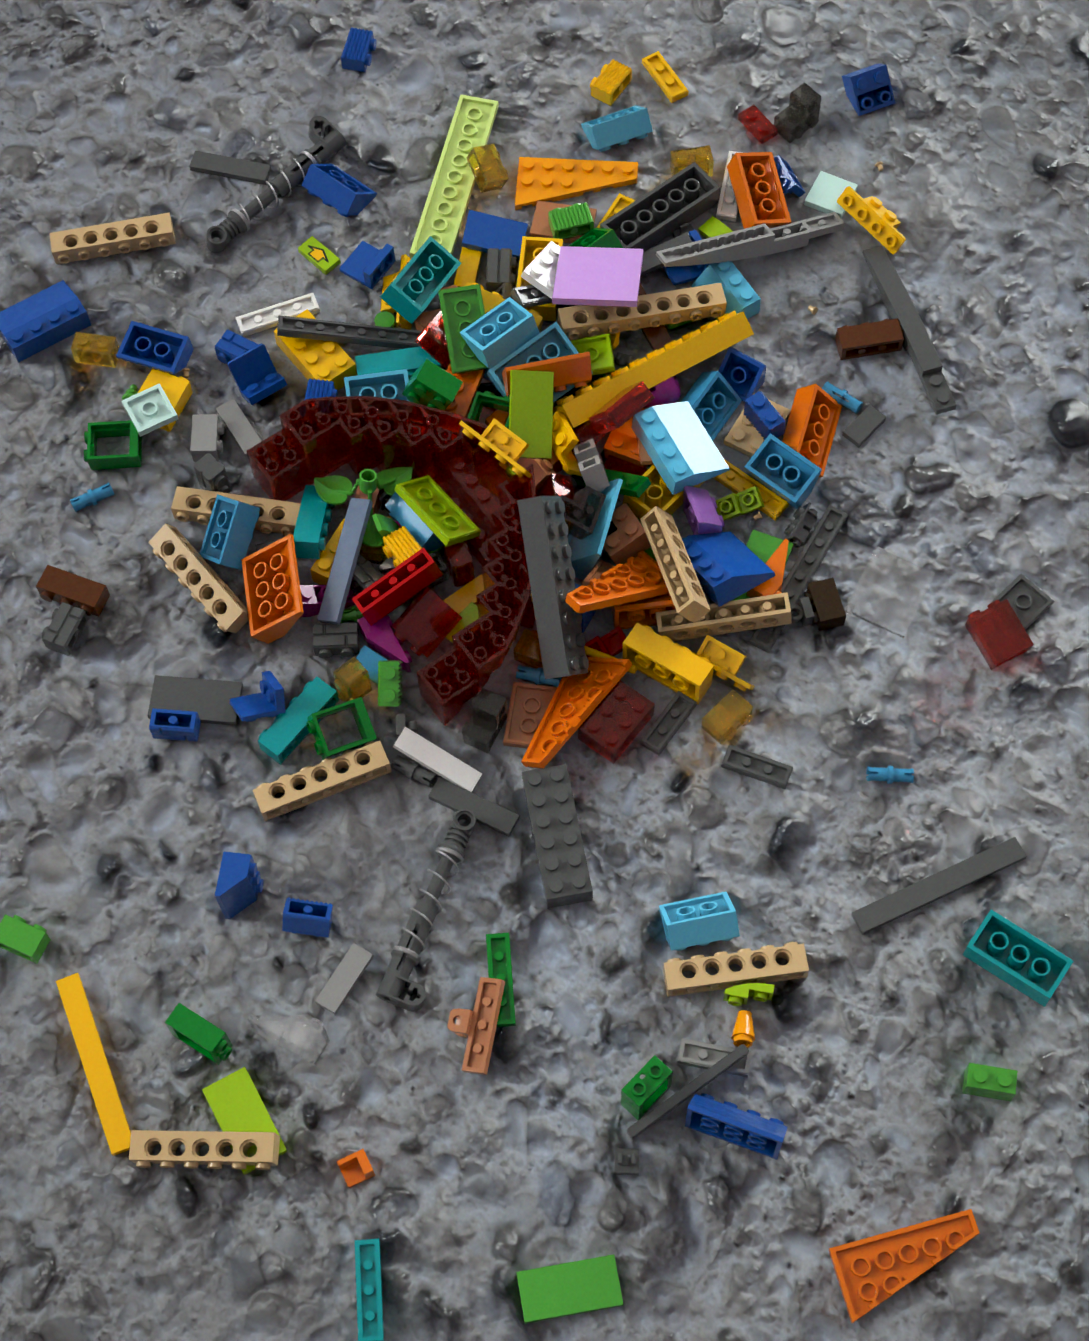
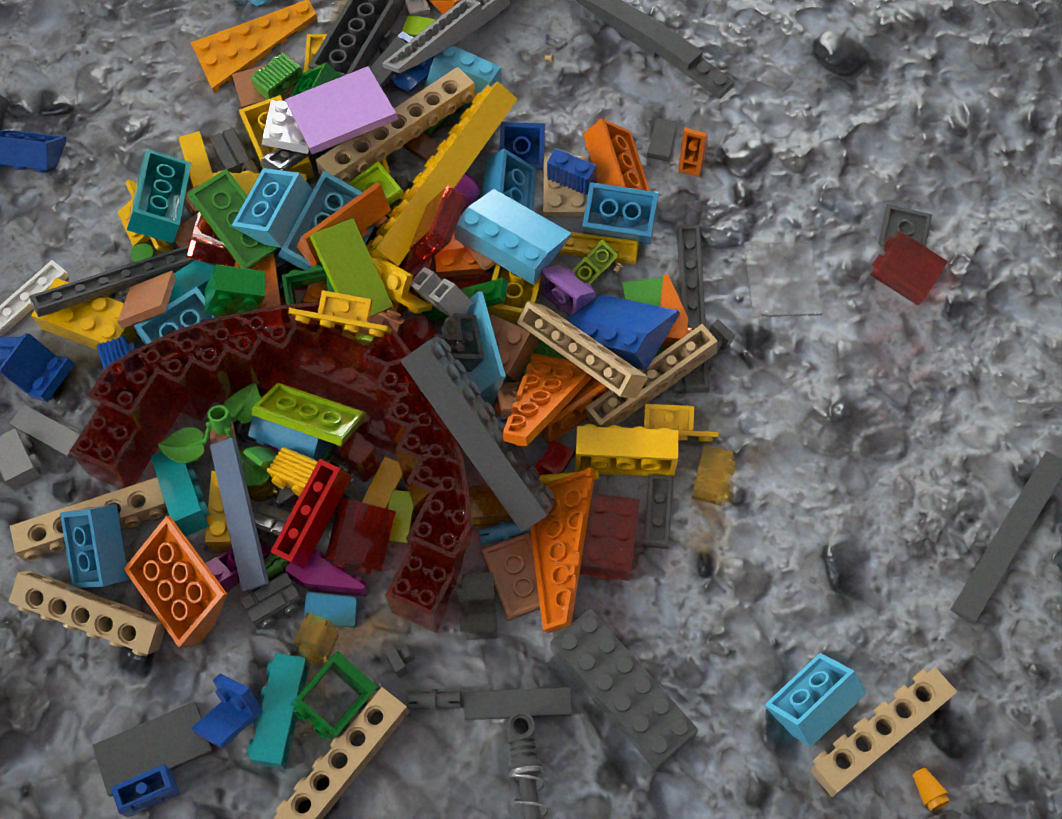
camera: 30 degrees left, 0 degrees up
dark grey brick [194,453,231,493] -> none
lime tile [298,236,341,275] -> none
blue bracket [340,241,396,289] -> none
bright green brick [378,660,403,707] -> none
white tile [393,727,482,792] -> none
yellowish green plate [410,94,499,258] -> none
blue tile [461,210,528,260] -> none
clear yellow brick [466,144,509,193] -> none
dark grey tile [721,745,793,789] -> none
lime slope [723,983,775,1006] -> none
dark grey hinge [784,502,818,548] -> none
dark brown brick [804,578,846,631] -> none
dark azure pin [822,381,863,414] -> none
reddish brown brick [835,318,904,360] -> none
dark azure pin [866,766,914,784] -> none
none -> nougat tile [118,271,176,328]
none -> orange slope [678,128,709,177]

